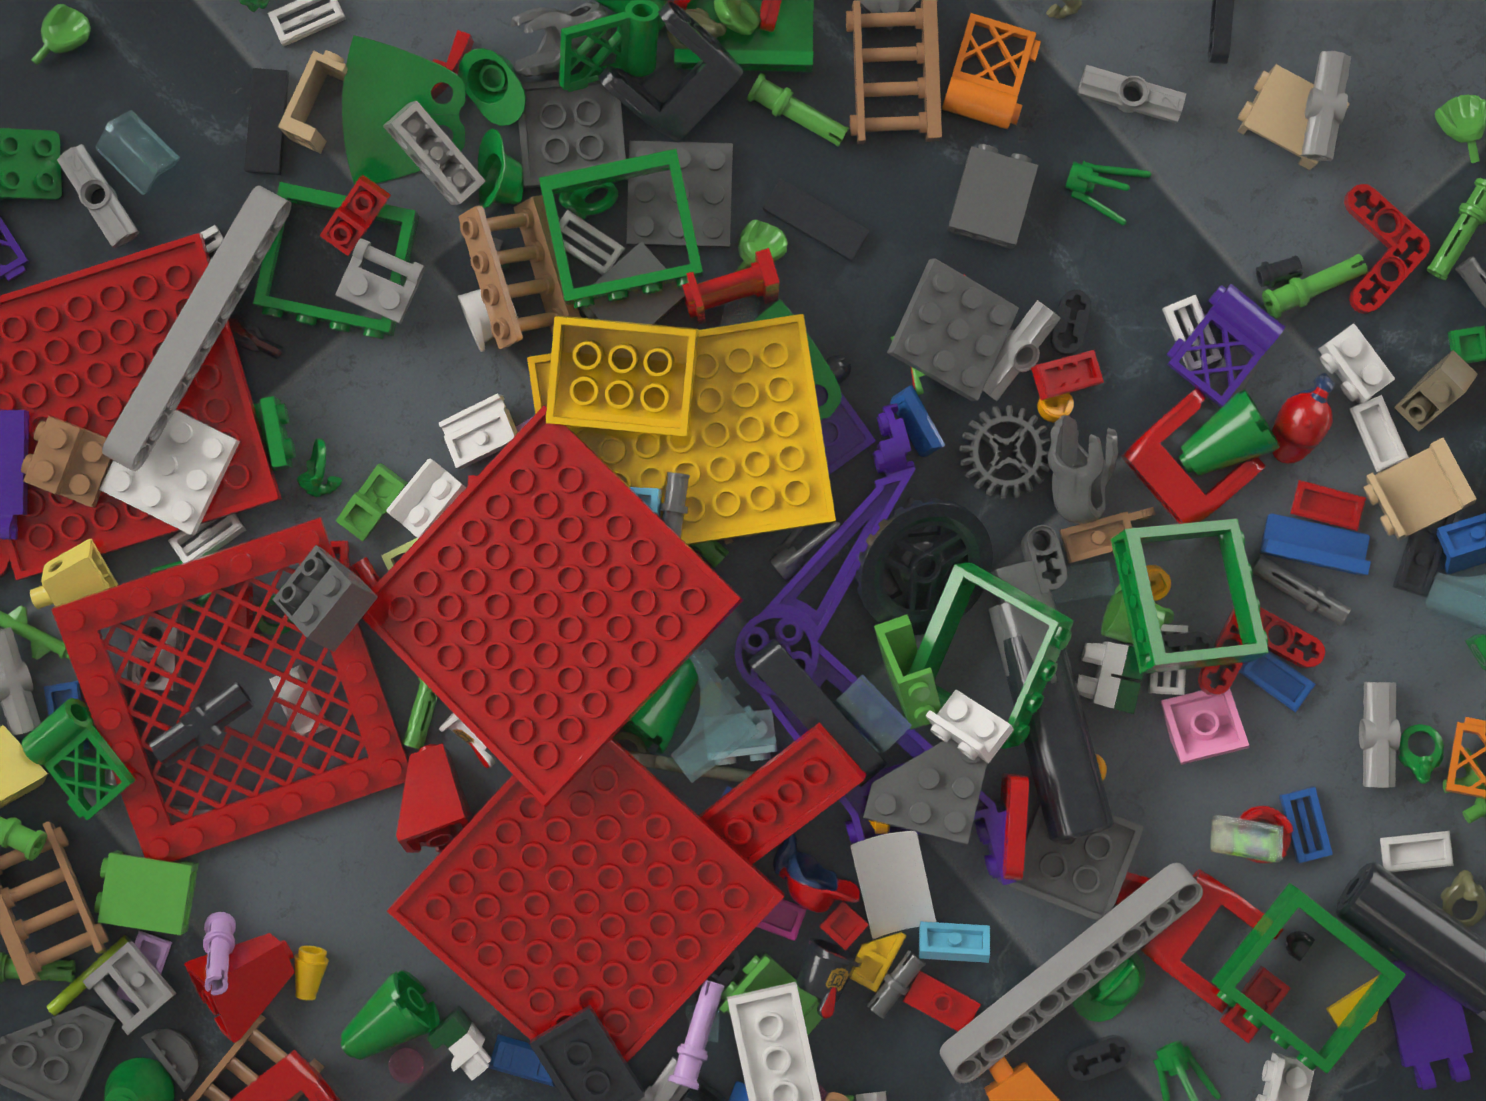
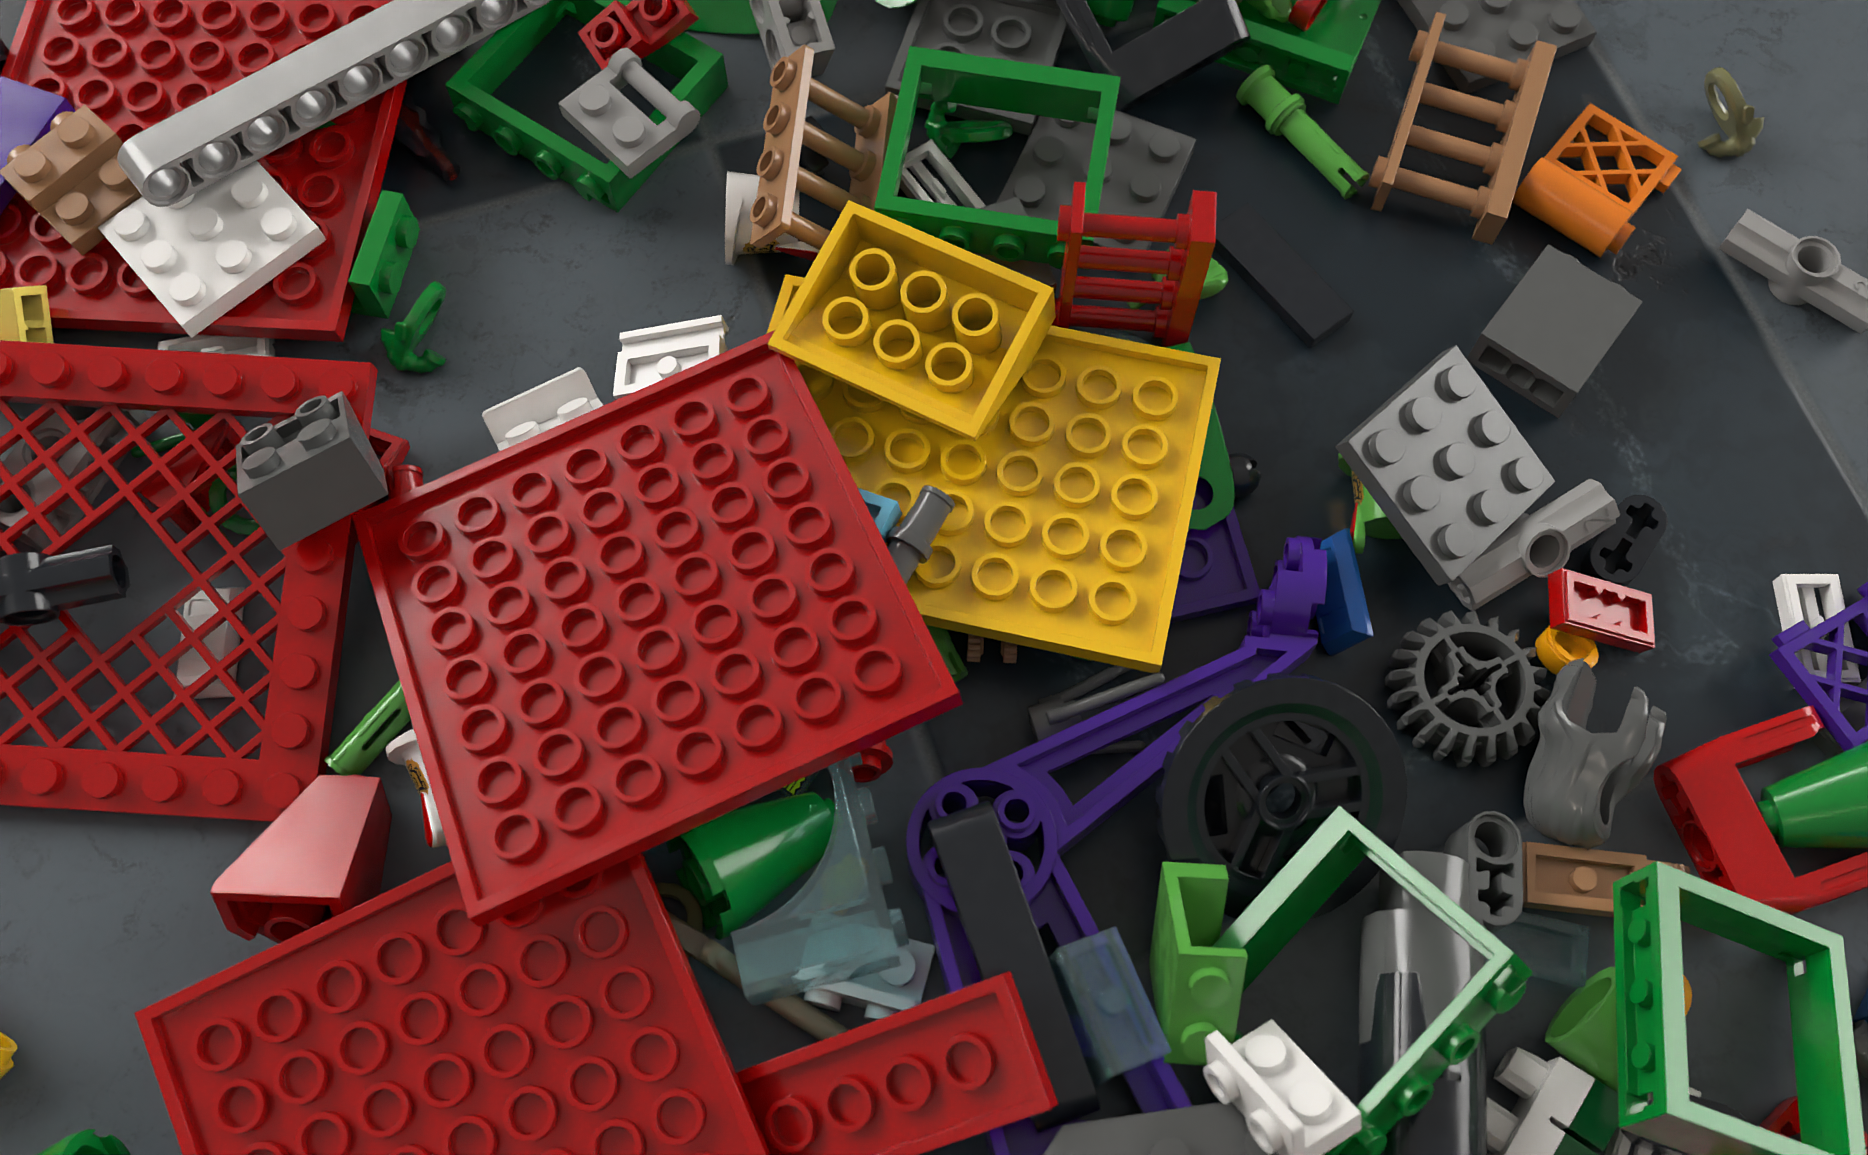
camera: 20 degrees right, 20 degrees down
bright green slope [336,463,408,541] -> none
green piece [478,129,524,209] -> none
green plant [1065,161,1152,225] -> none

